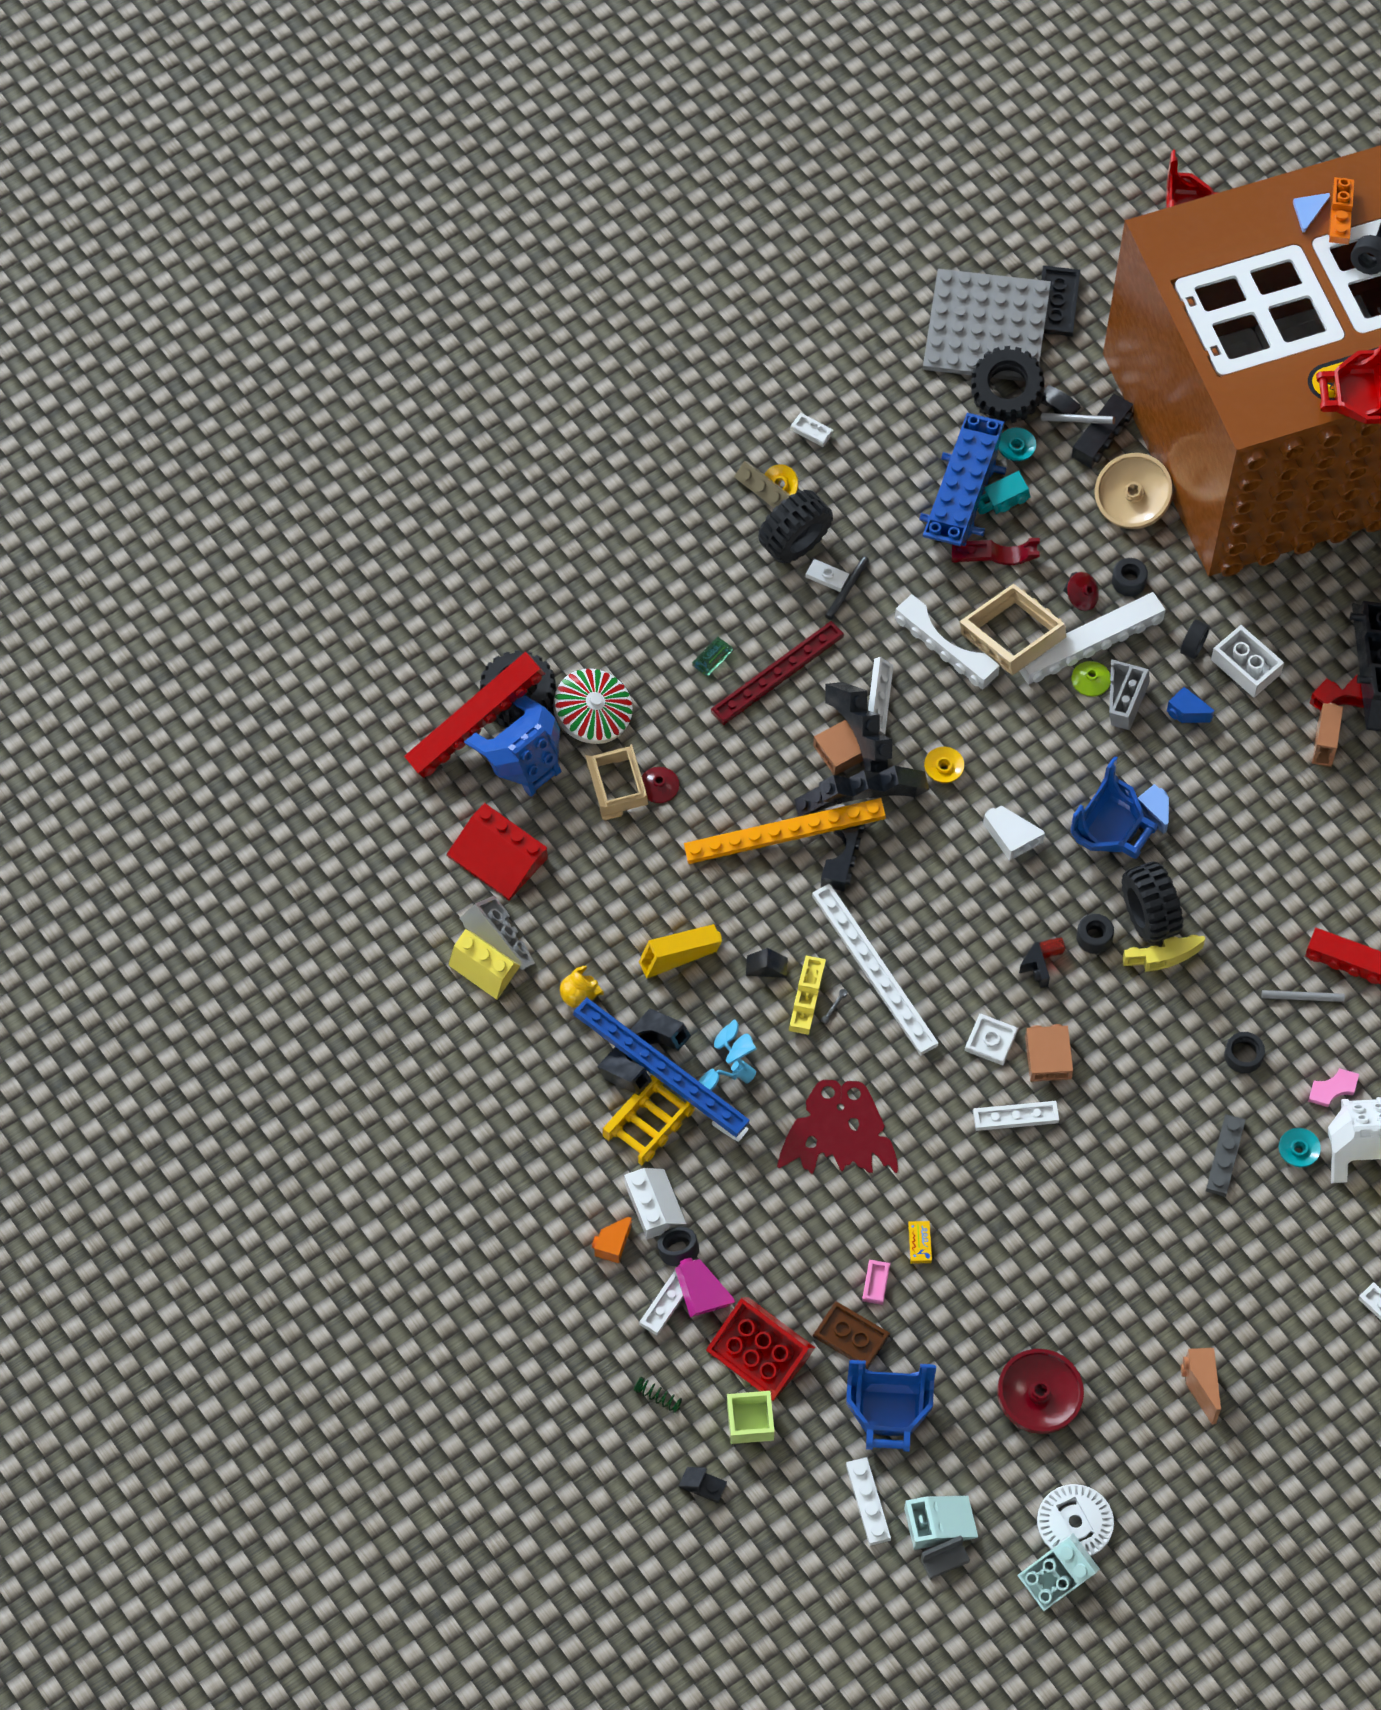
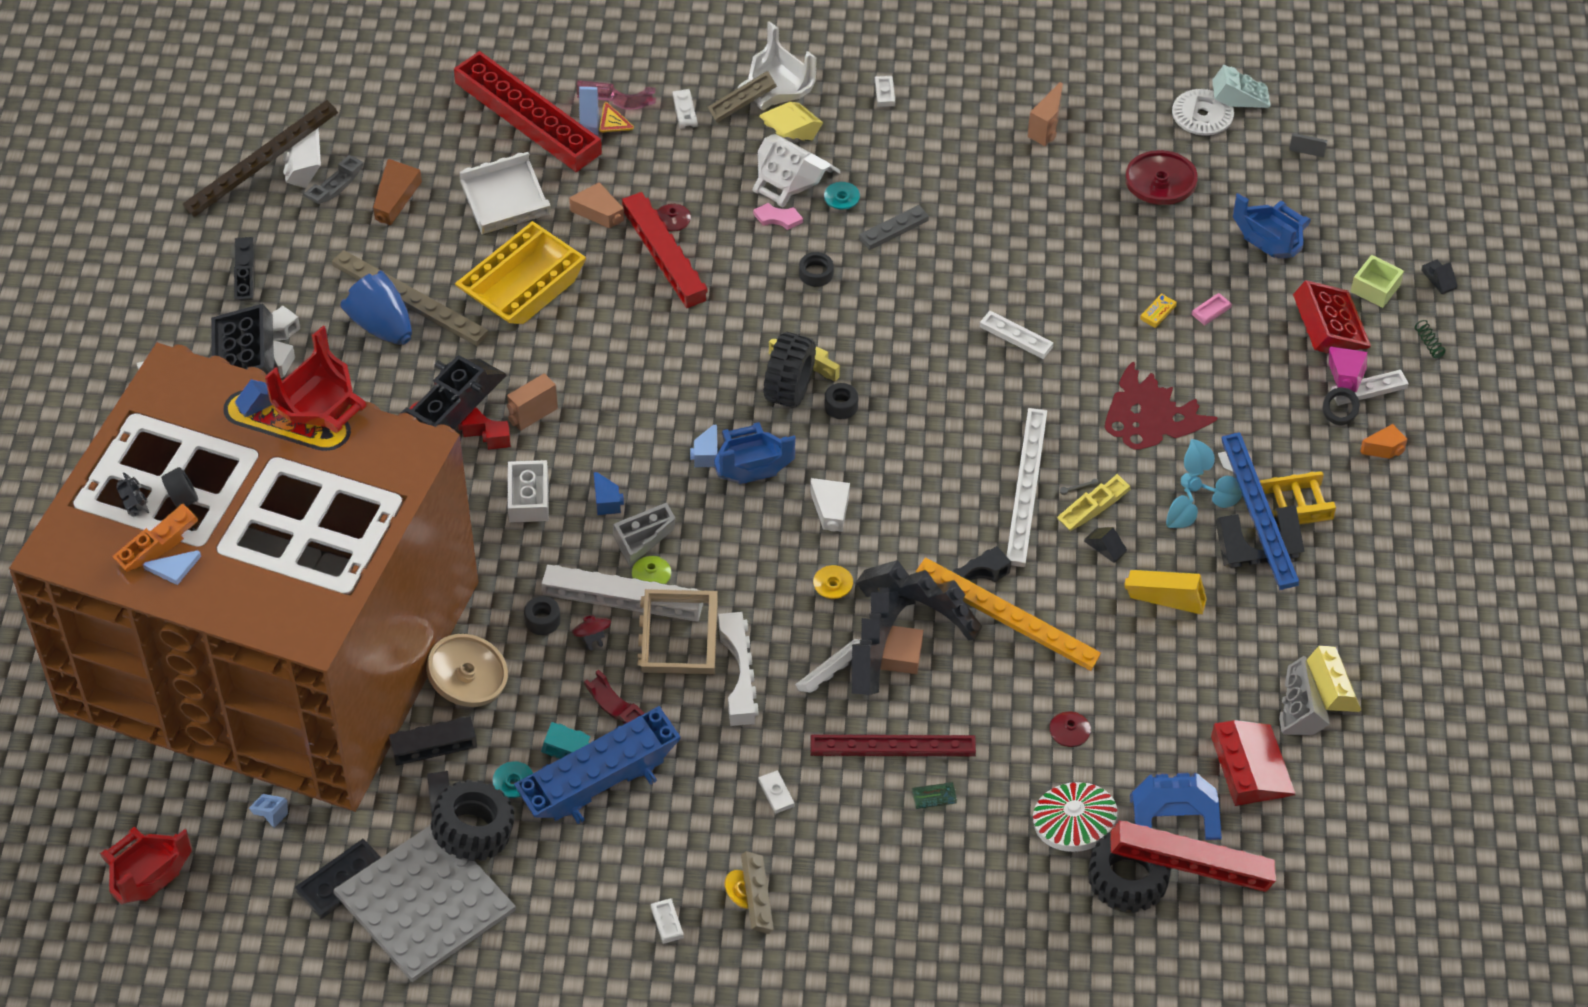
camera: 140 degrees left, 10 degrees down
yellow hair [560,966,604,1008] -> none
tan piece [585,744,648,820] -> none
white slope [624,1168,686,1239] -> none
black tyre [758,490,833,563] -> none
reddish brown tile [813,1301,890,1370] -> none
black bar [825,556,869,620] -> none
white plate [846,1457,891,1546] -> none
light aqua slope [904,1496,978,1550] -> none
white tile [965,1014,1018,1065] -> none
black slope [1019,942,1050,988] -> none
nougat brick [1025,1024,1073,1082] -> none
clear red piece [1039,937,1066,959] -> none
light grey bar [1041,413,1115,424] -> none
black tyre [1180,619,1210,659] -> none
light grey bar [1261,990,1345,1002] -> none

